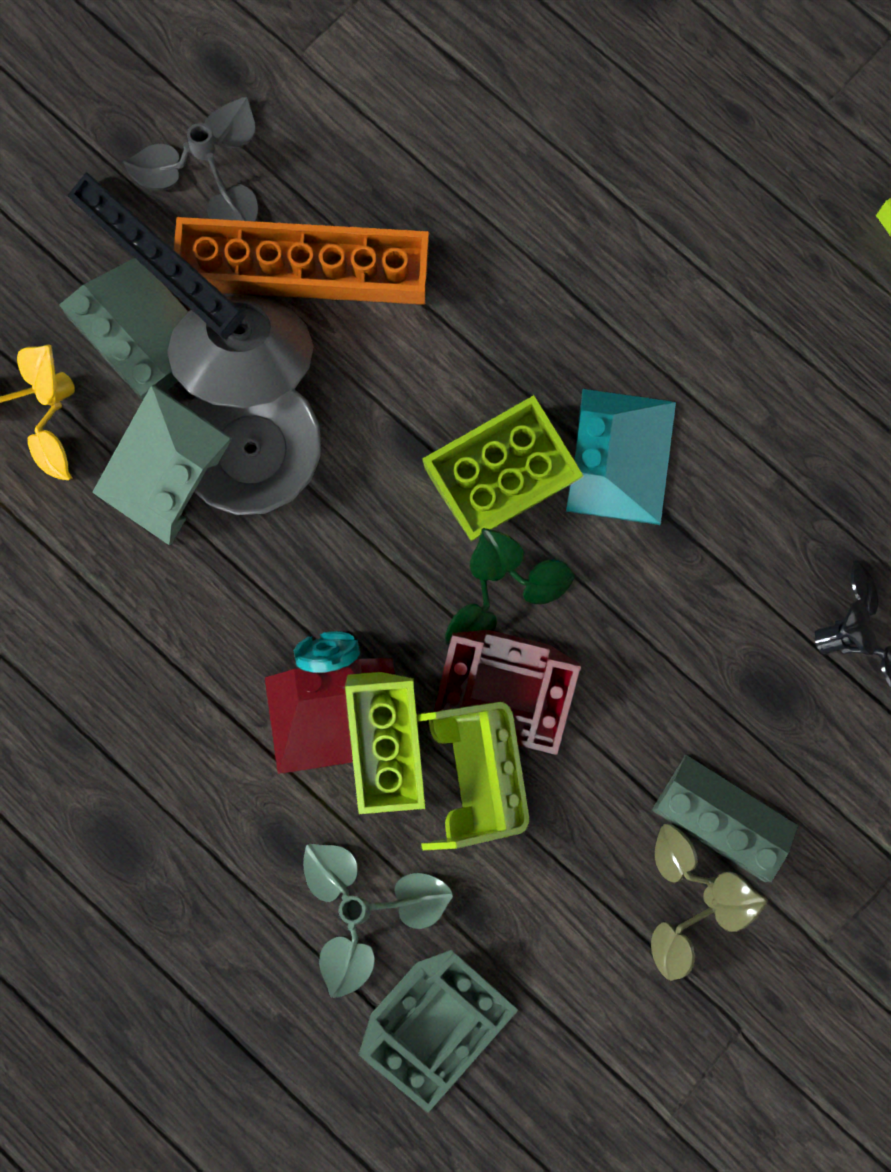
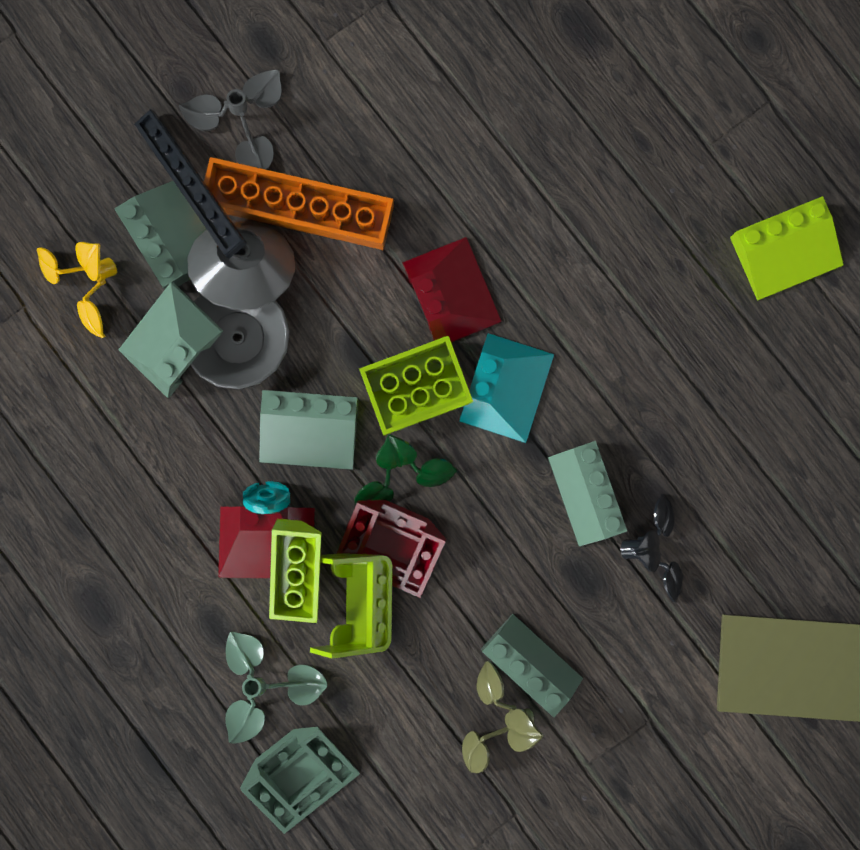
camera: 10 degrees right, 5 degrees up
none -> sand green slope [259,390,359,470]
none -> dark red slope [402,237,502,342]
none -> sand green slope [548,441,627,546]

